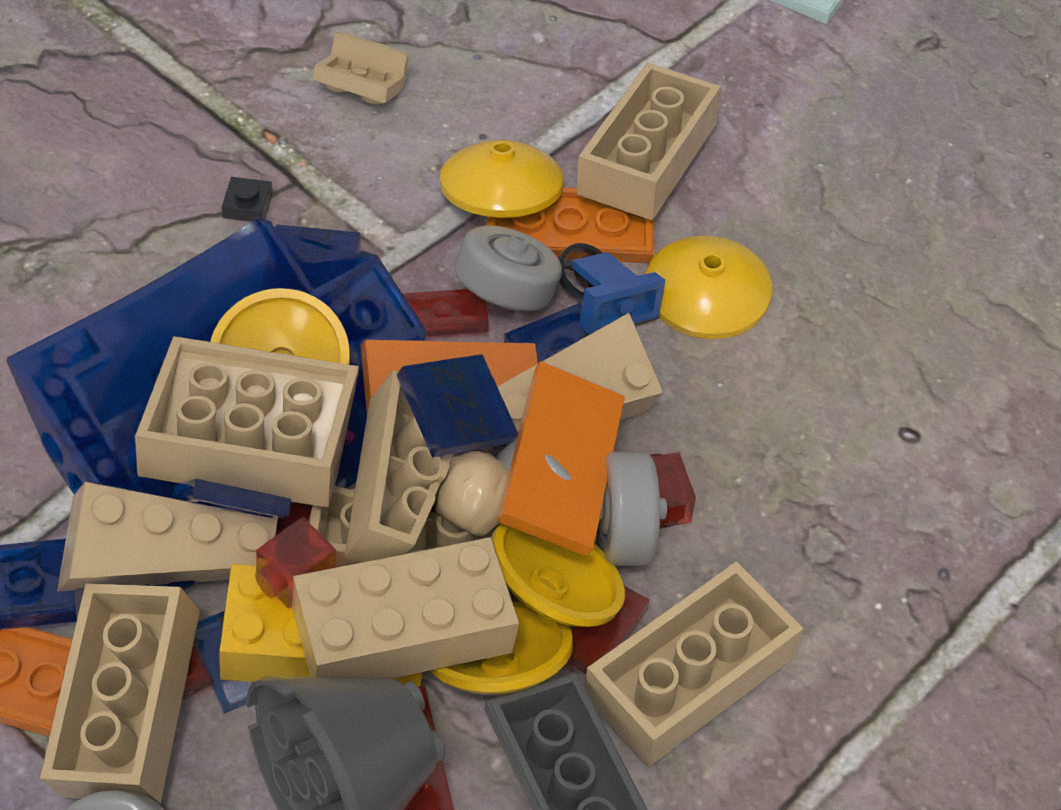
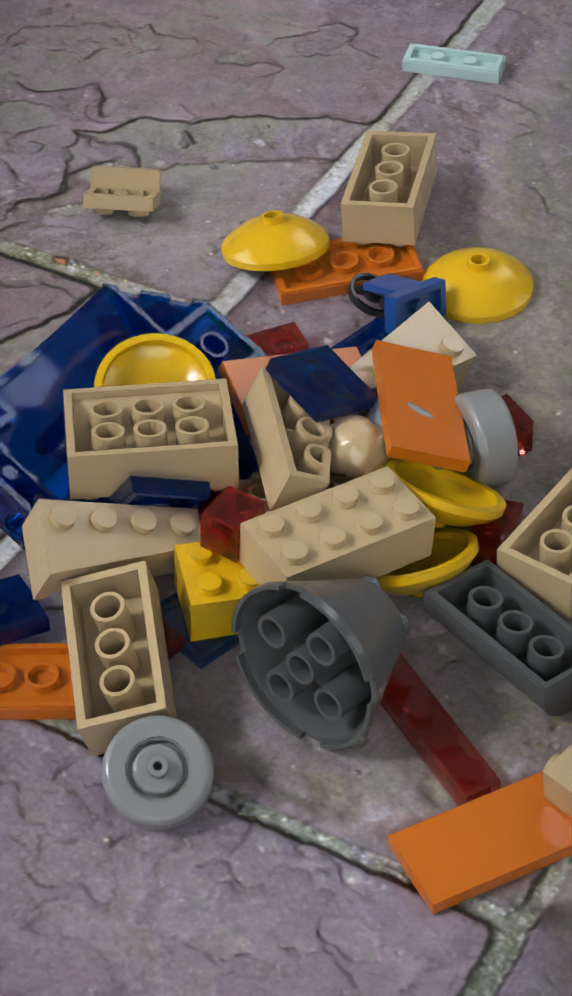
camera: 10 degrees left, 10 degrees down
black plate [221,176,273,224] -> none
light grey wheel [455,226,562,312] -> none

